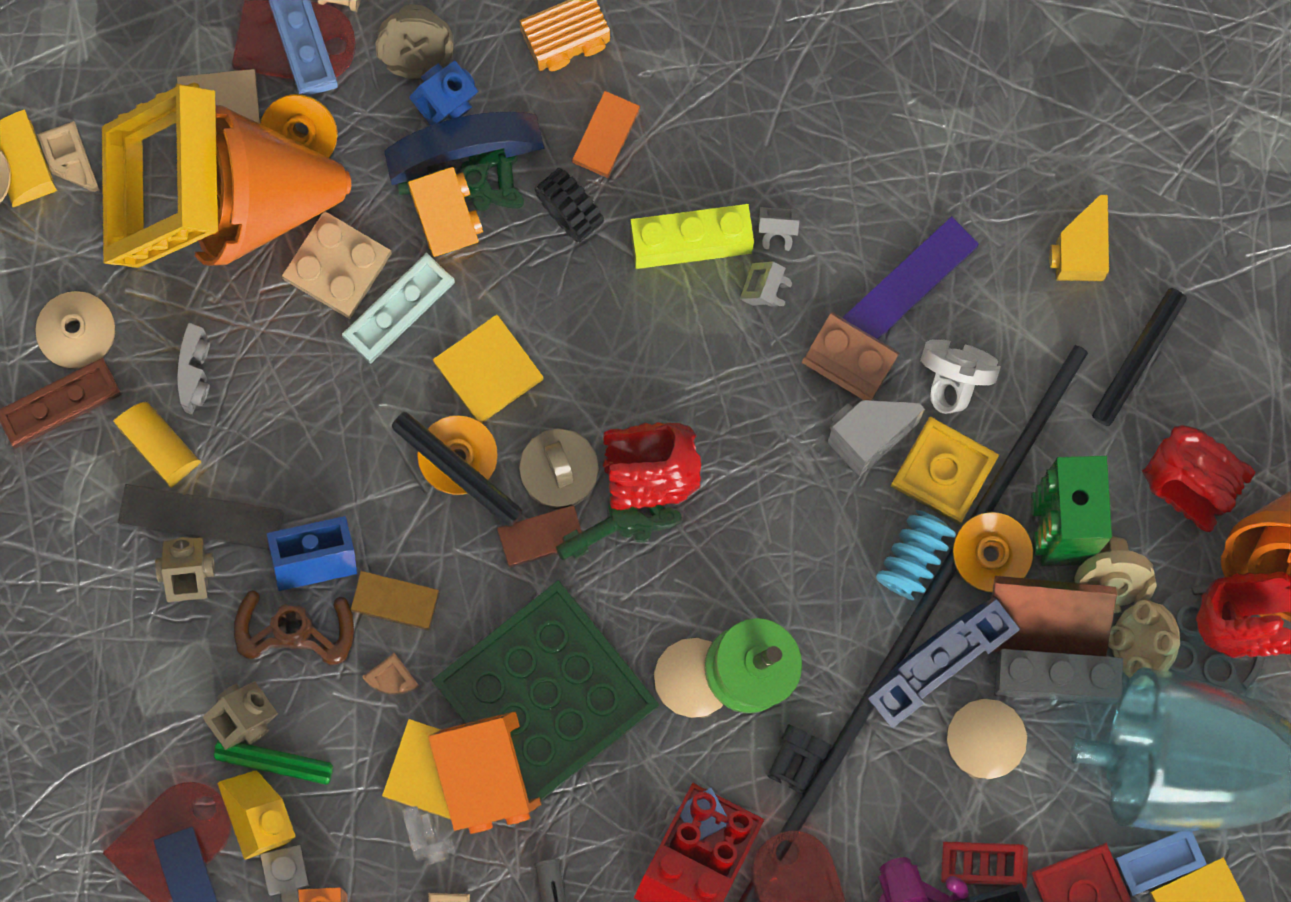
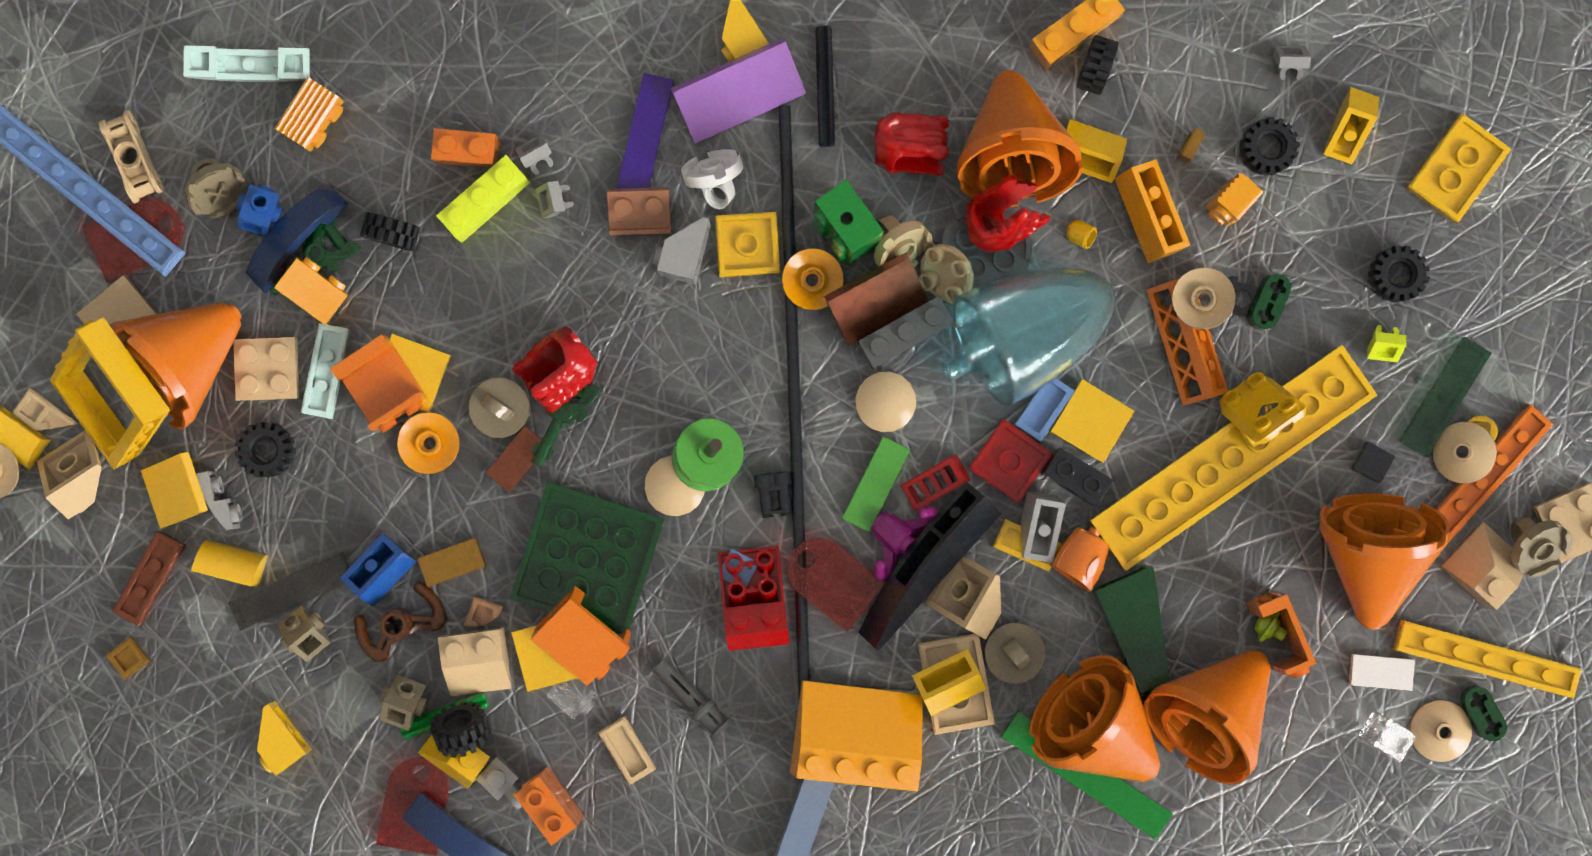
camera: 30 degrees left, 10 degrees up
tan dish [36,291,115,369] -> none
light orange dish [260,94,338,158] -> none
black axle [392,412,522,527] -> none
orange tile [572,91,640,178] -> none
slope [867,597,1021,728] -> none
medium azure piece [876,510,957,600] -> none
none -> tan slope [37,430,102,519]
none -> yellow tile [141,452,208,529]
none -> black tyre [235,422,296,477]
none -> yellow slope [257,701,312,776]
none -> orange panel [330,334,428,433]
none -> black tyre [430,701,491,758]
none -> orange brick [431,128,500,169]
none -> tan slope [438,627,512,696]
none -> medium lavender tile [671,38,806,144]
none -> bright green tile [842,436,911,532]

